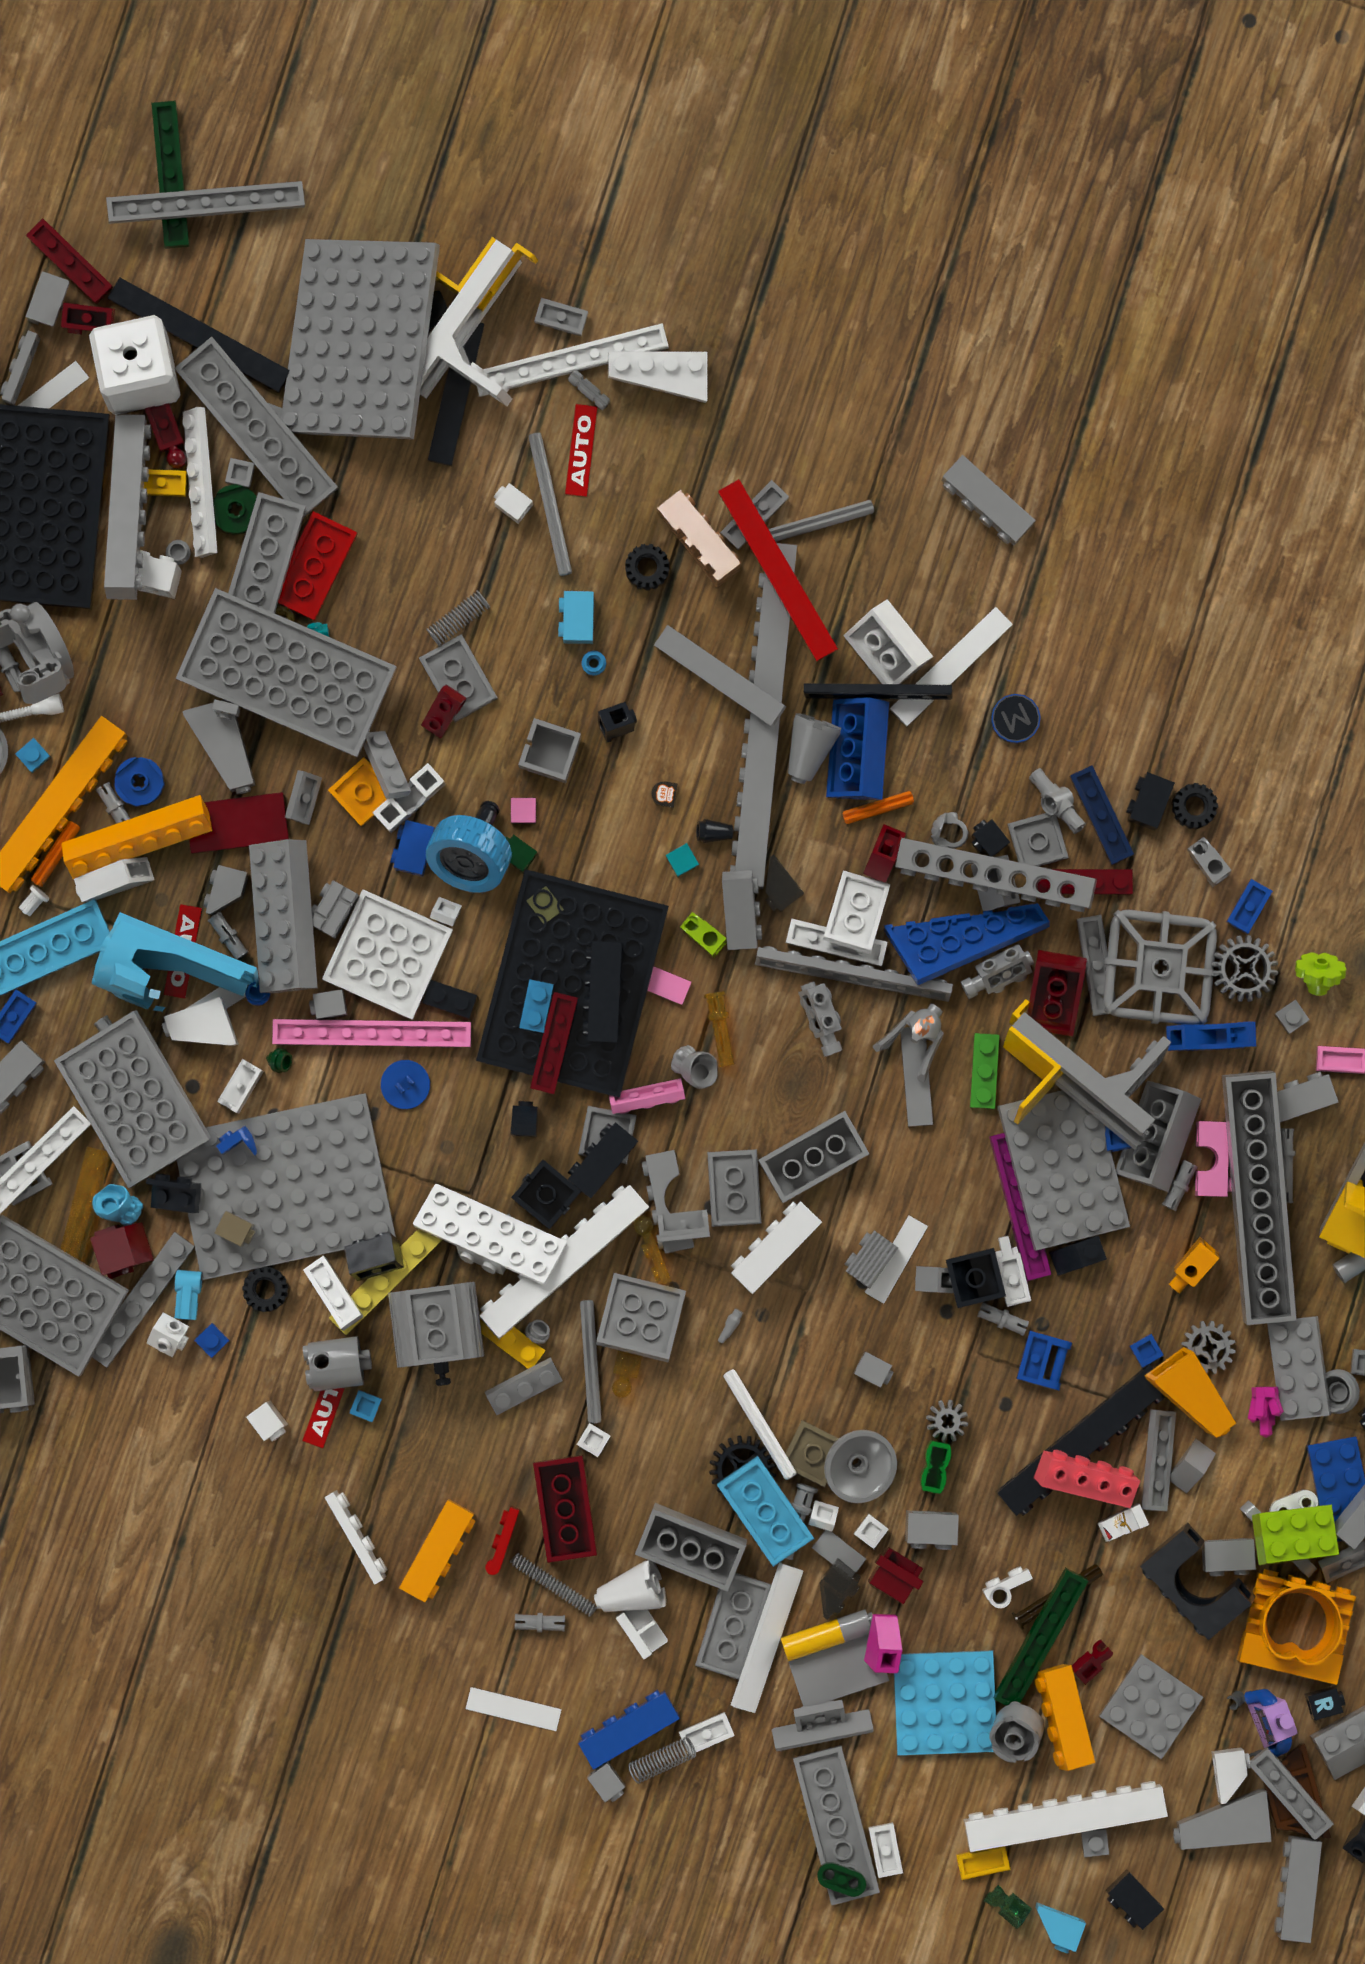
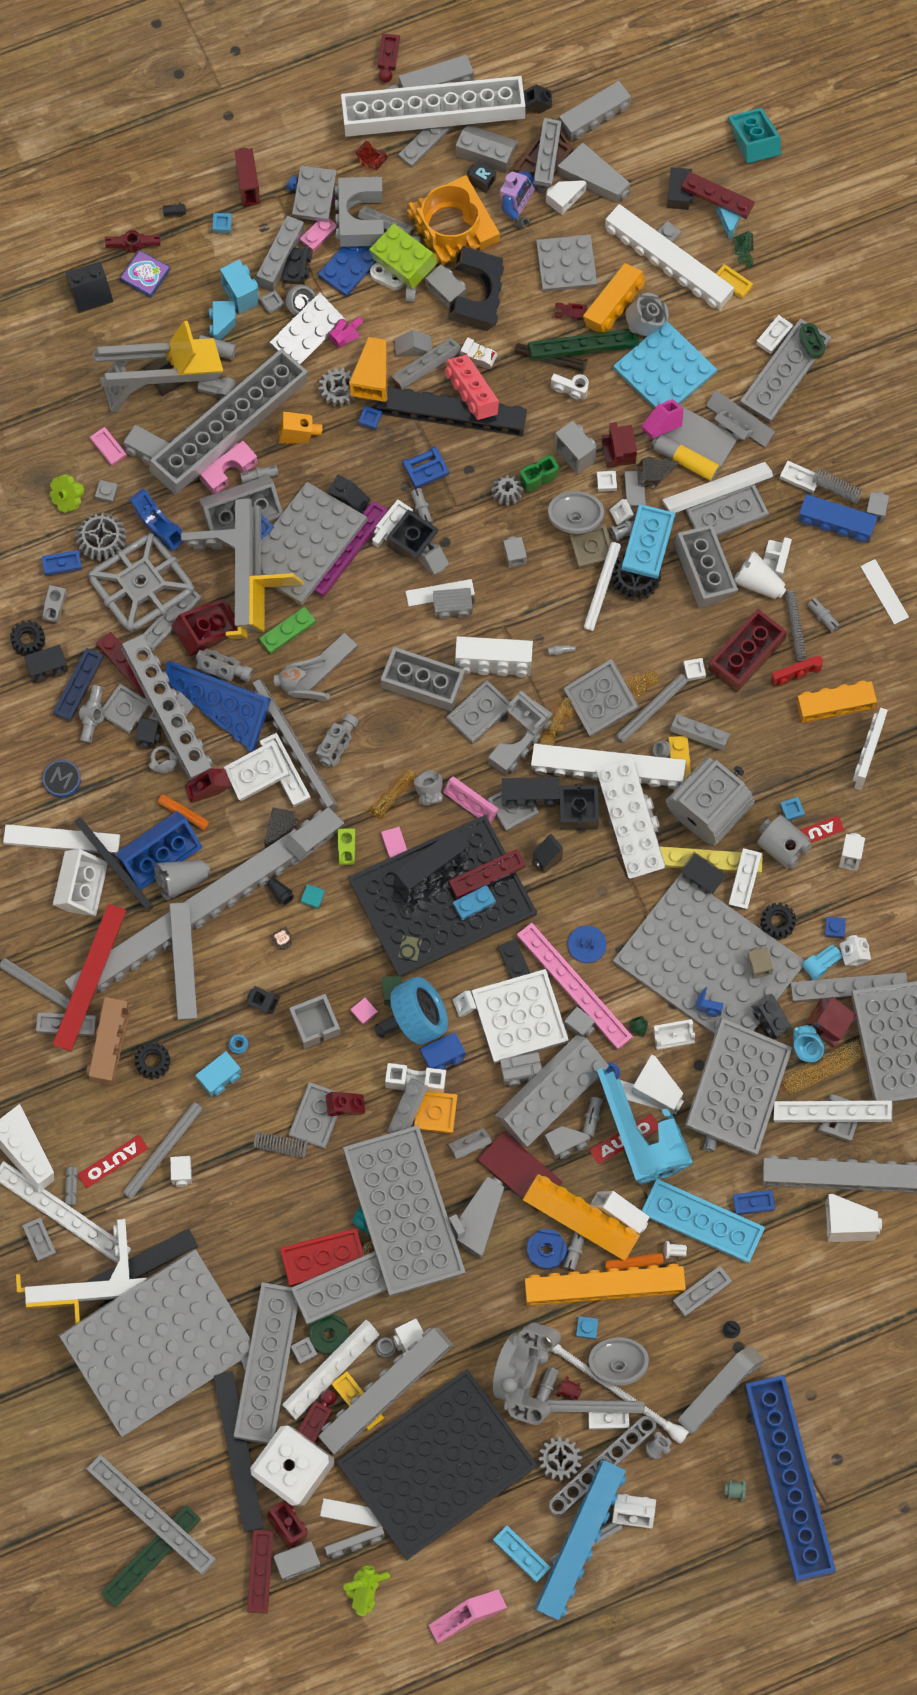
camera: 130 degrees left, 15 degrees down
none -> light grey piece [197,377,237,400]
none -> dark red plate [681,171,755,219]

